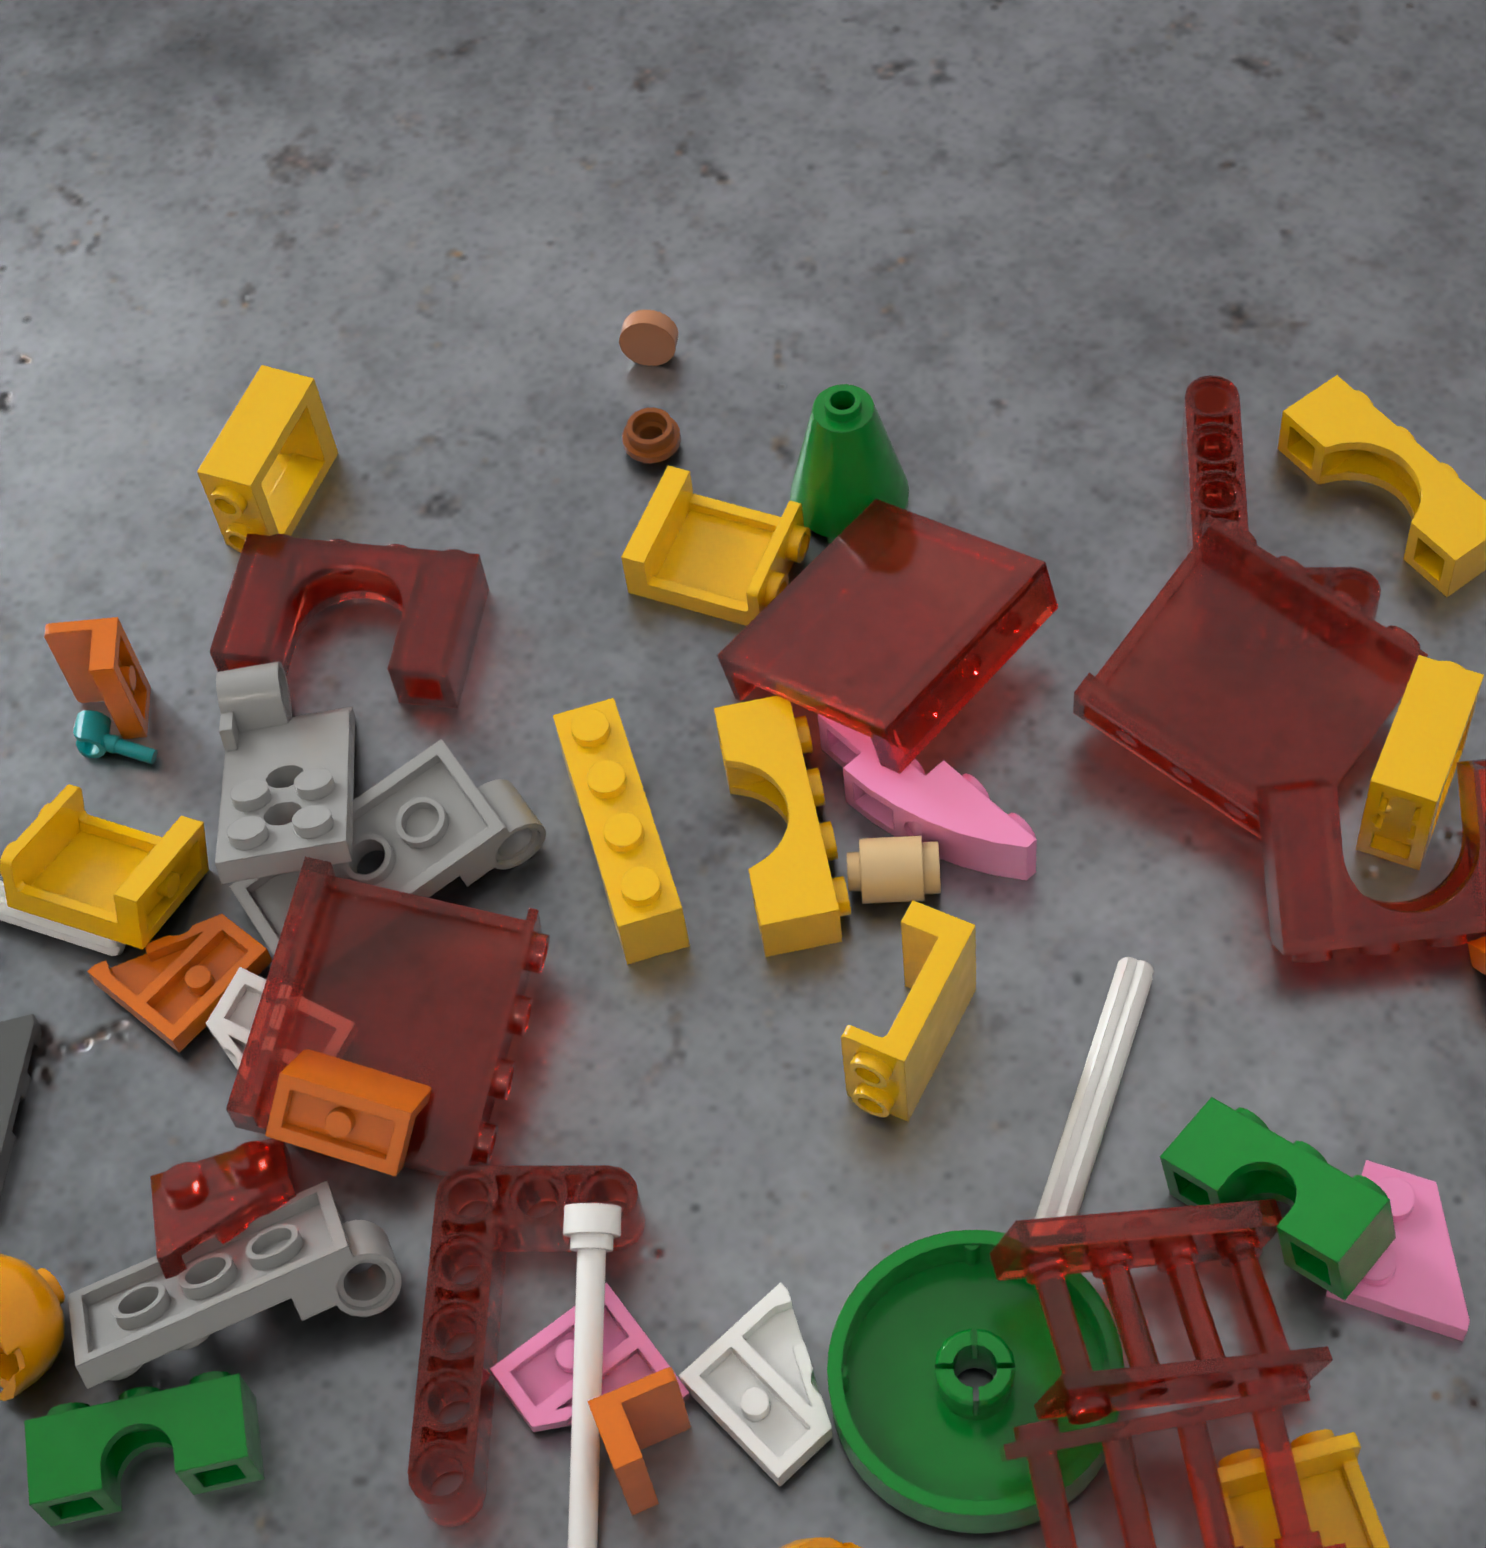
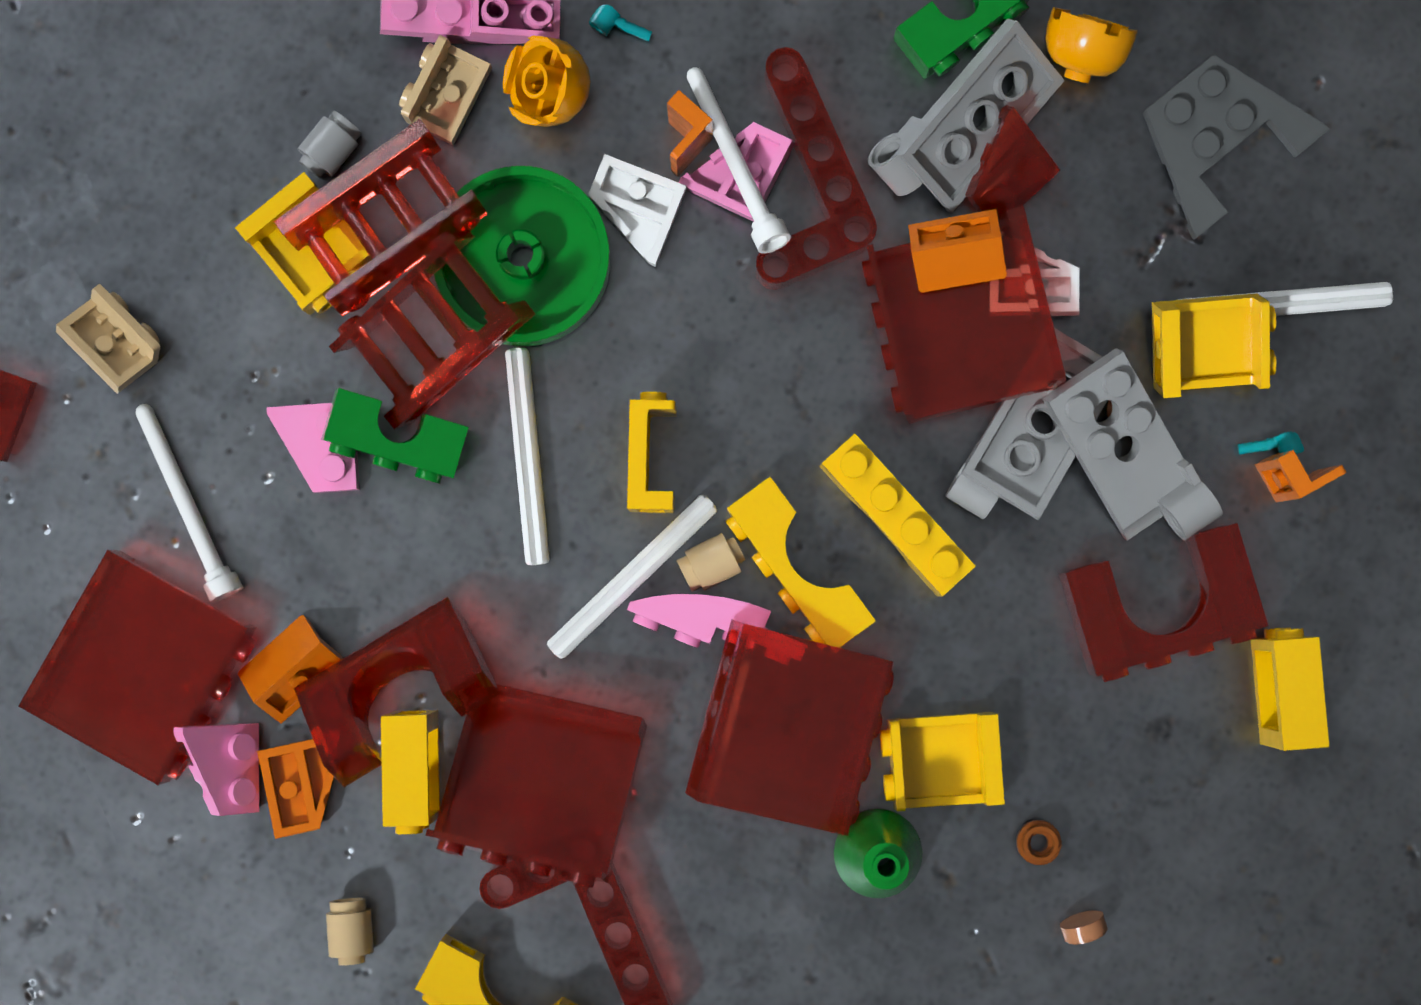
camera: 150 degrees right, 30 degrees up
orange wing [87,914,273,1053] -> none
none -> white axle [547,494,717,659]

